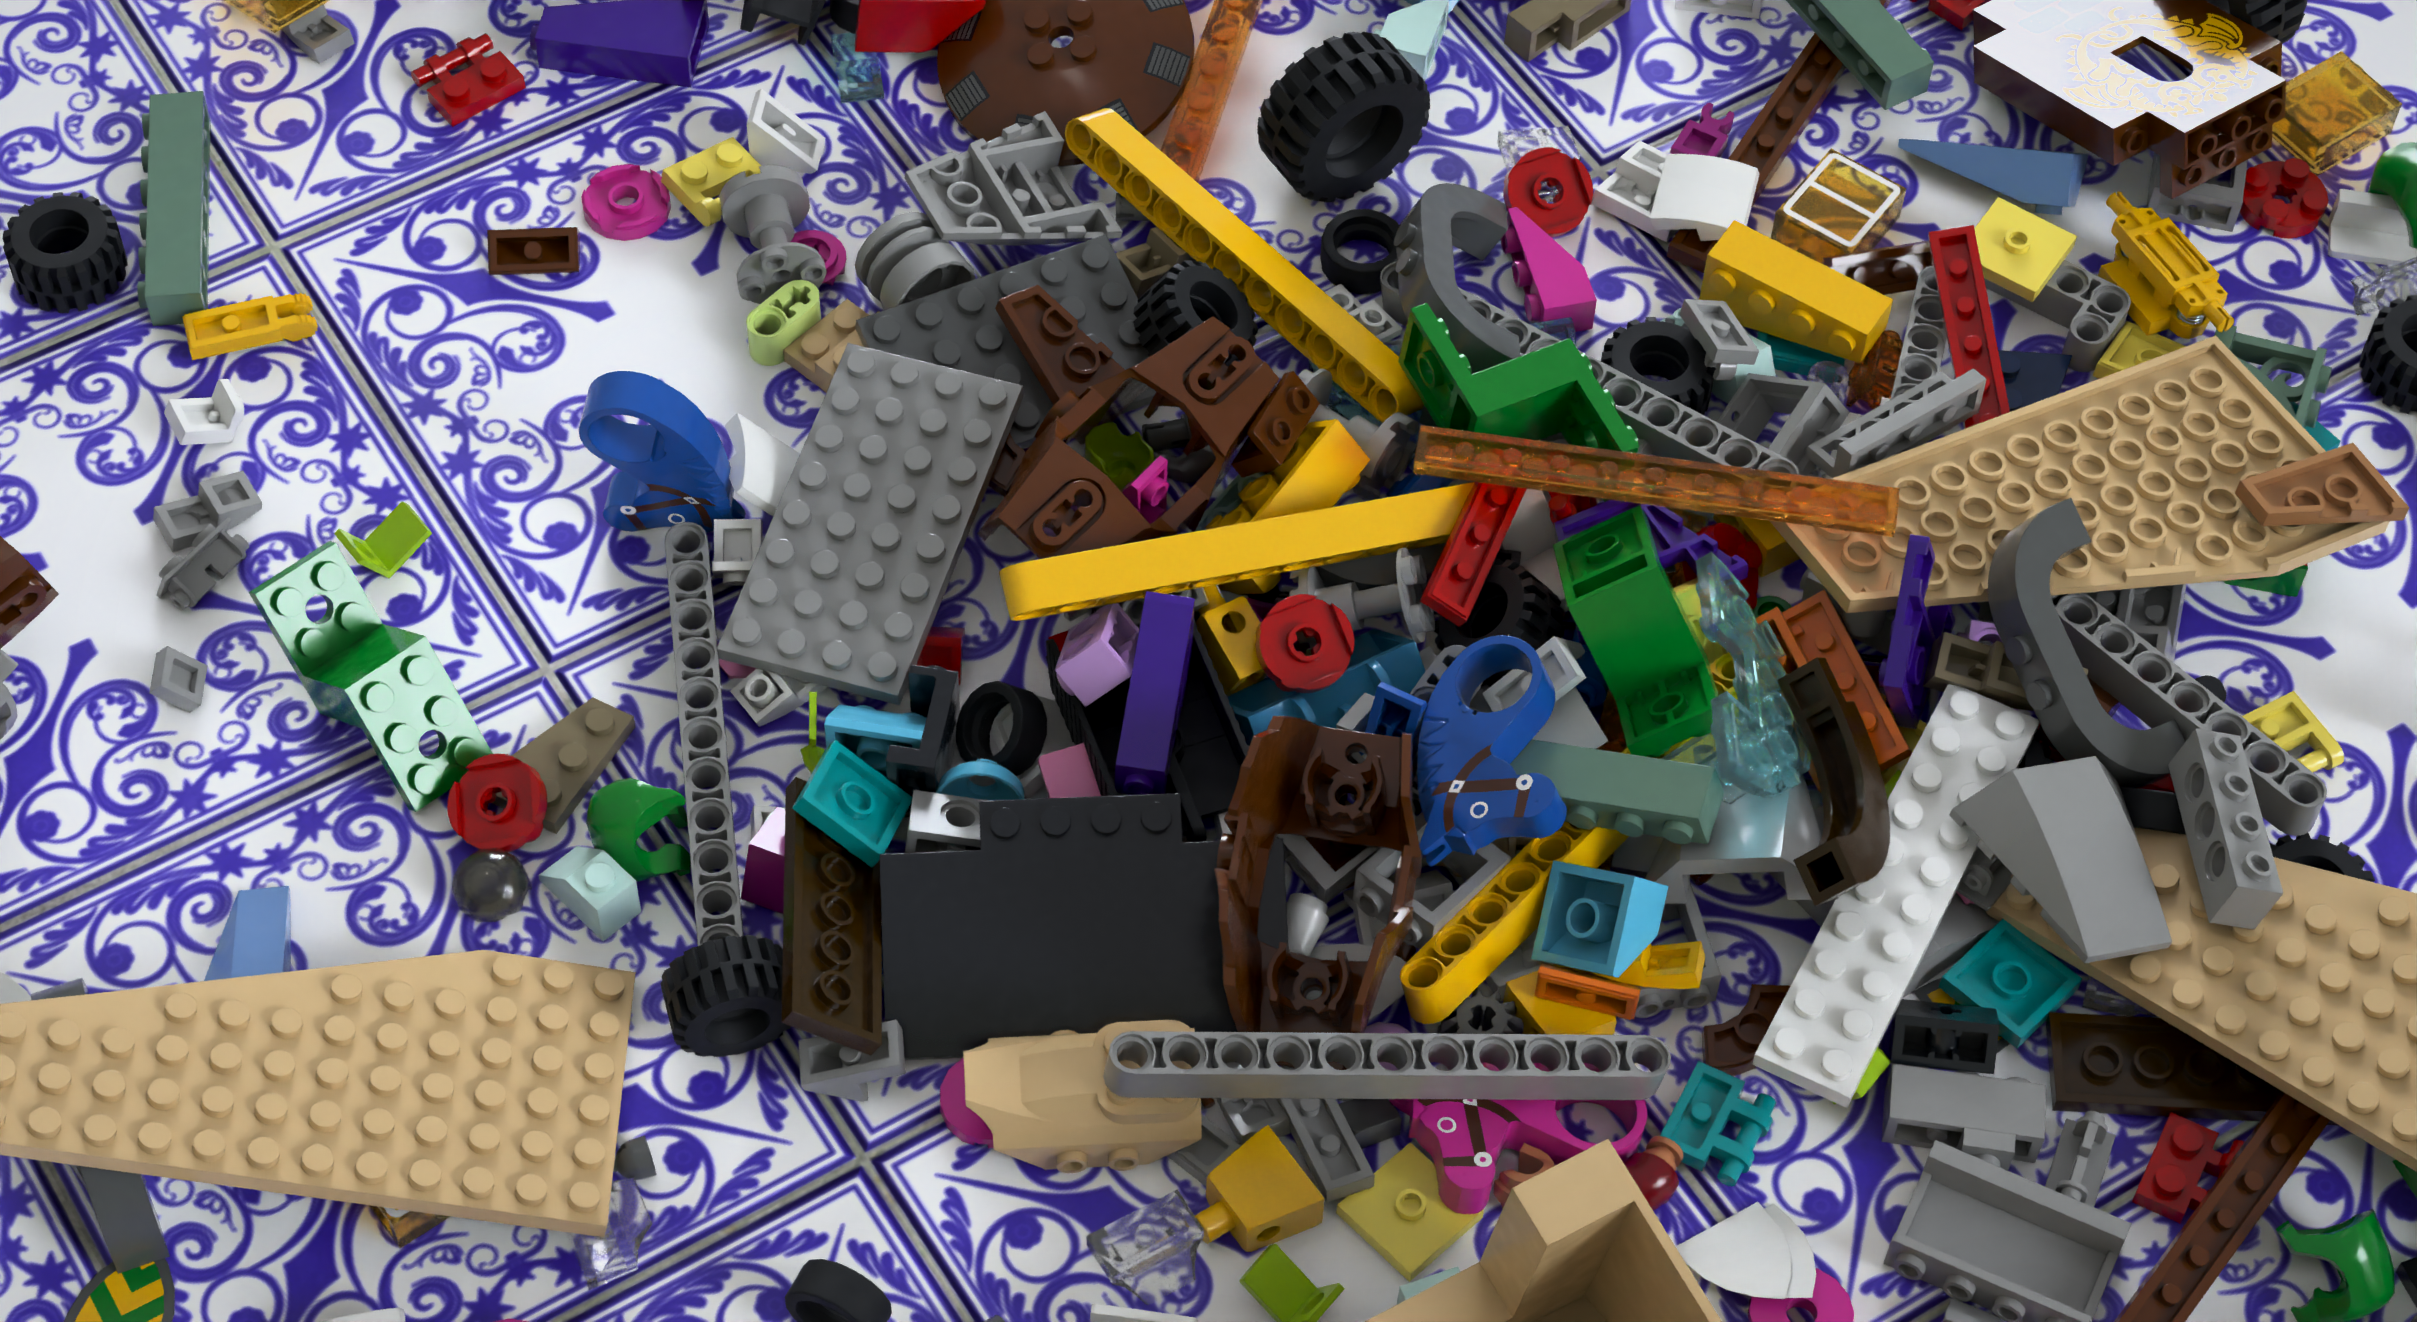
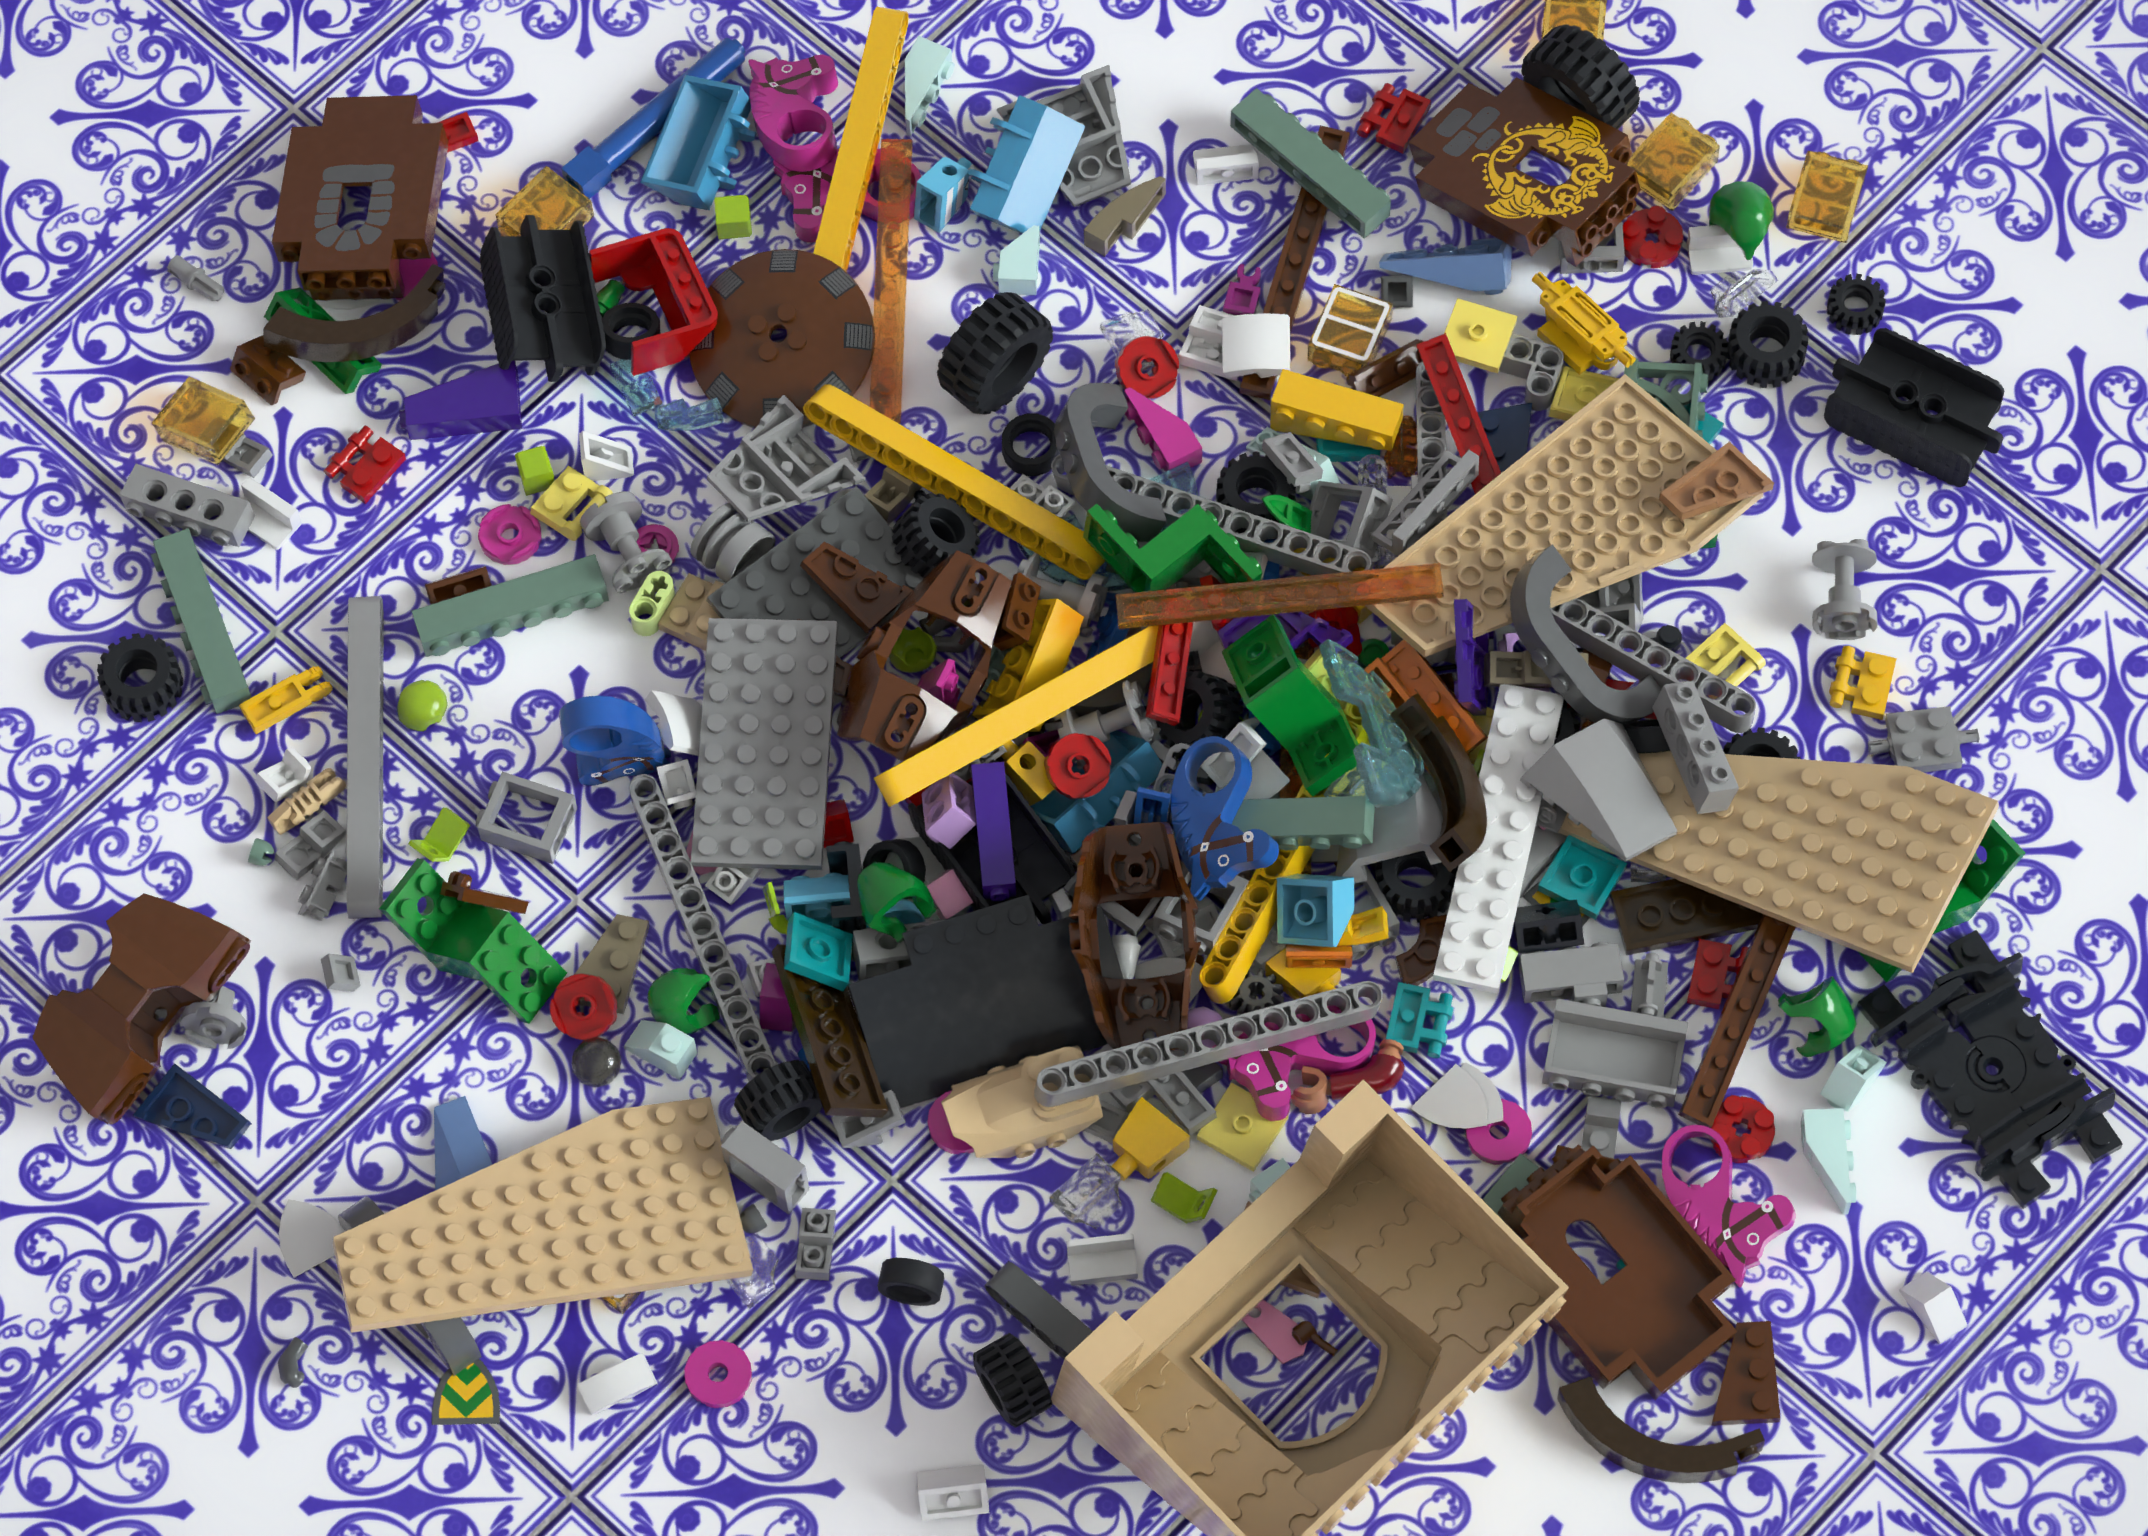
camera: 10 degrees left, 10 degrees up
none -> light grey brick [119,464,255,547]
none -> white panel [241,477,302,550]
none -> sand green hinge [248,838,274,866]
none -> tan hinge [267,768,347,835]
none -> light grey beam [346,596,384,919]
none -> lime hair [397,680,448,731]
none -> sand green brick [411,554,609,657]
none -> reddish brown hinge [440,871,529,914]
none -> light grey window [476,771,577,864]
none -> lime piece [515,446,555,496]
none -> clear light blue slope [654,398,724,431]
none -> light grey window [721,1121,810,1215]
none -> light grey slope [795,1208,836,1281]
none -> green piece [857,862,937,943]
none -> green plate [1262,495,1312,533]
none -> black tyre [1375,851,1458,923]
none -> dark grey slope [1381,275,1413,307]
none -> black tyre [1670,321,1728,381]

